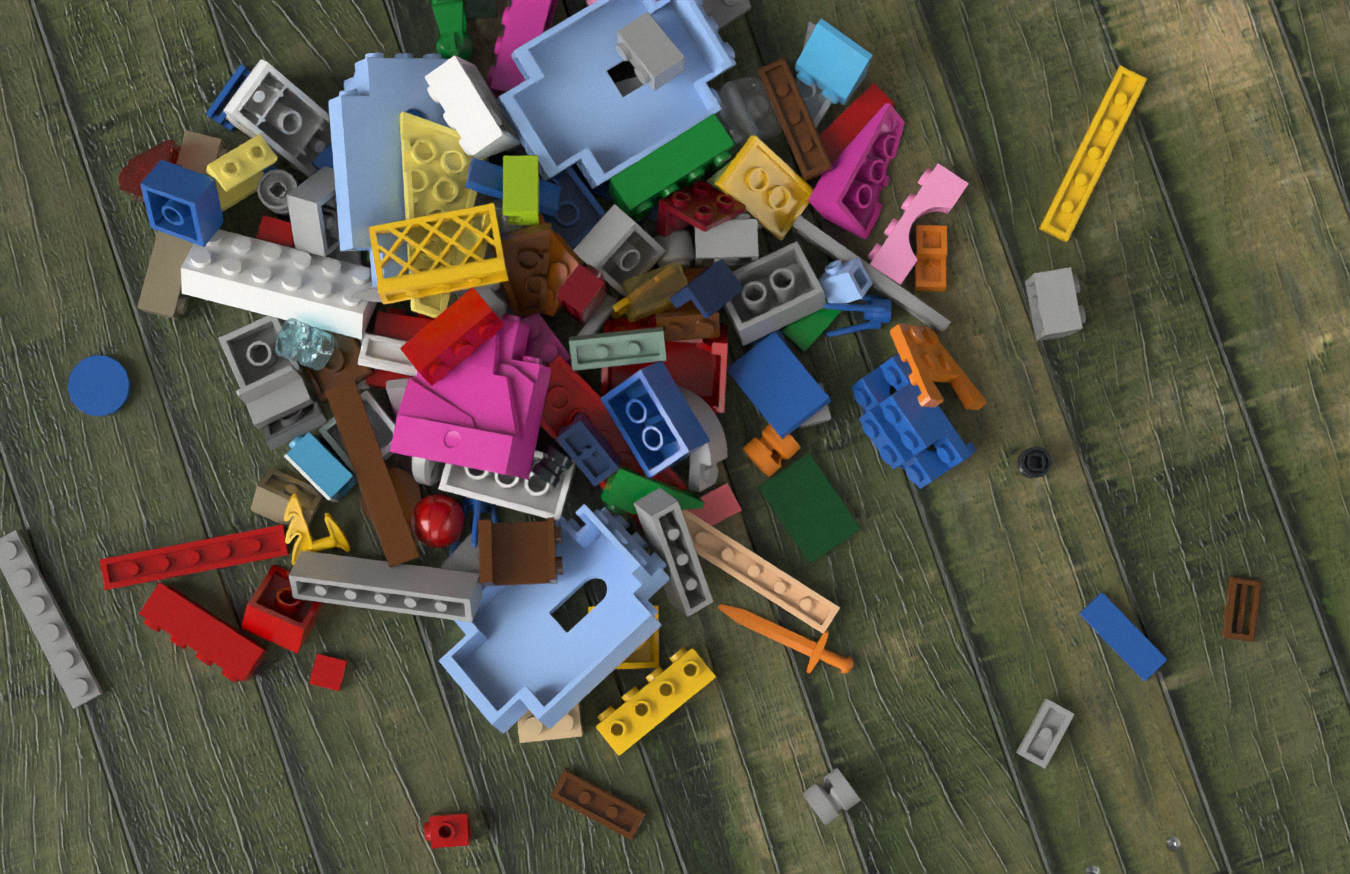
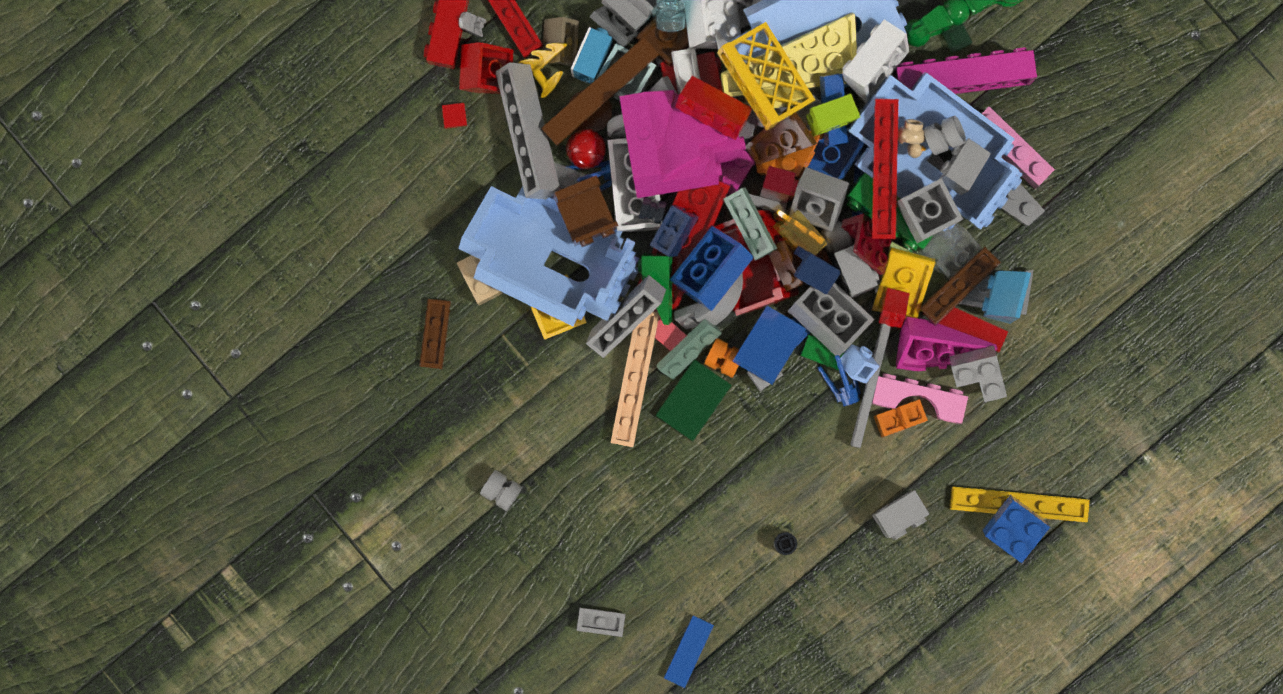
camera: 75 degrees right, 0 degrees up
red brick [424,811,471,848] -> none
yellow brick [595,647,716,756] -> none
orange sword [718,604,854,673] -> none
blue piece [850,353,977,489] -> none
orange wing [890,323,987,410] -> none
none -> light grey piece [459,12,486,37]
none -> sand green plate [656,319,722,379]
none -> red plate [872,99,899,239]
none -> red brick [879,288,910,328]
none -> light grey brick [896,178,963,243]
none -> tan animal [898,119,926,158]
none -> light grey wheel [924,116,966,155]
none -> light grey brick [950,346,1007,402]
none -> blue brick [983,494,1050,563]

